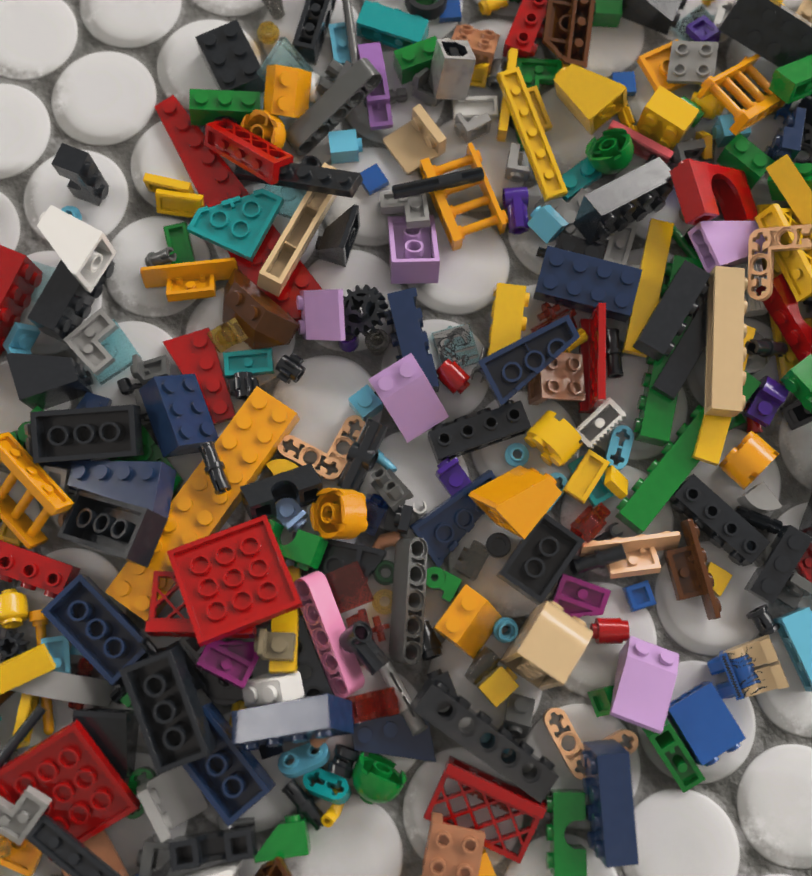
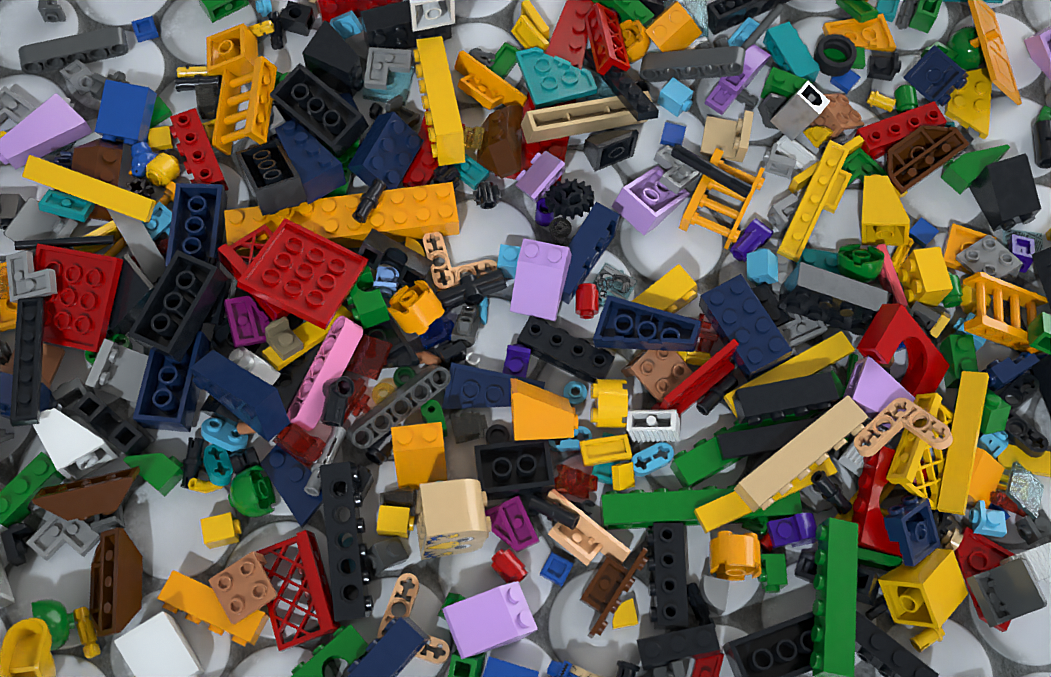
camera: 45 degrees right, 10 degrees down
none -> yellow brick [200,512,242,549]
none -> yellow brick [413,36,465,166]
none -> green brick [757,554,788,593]

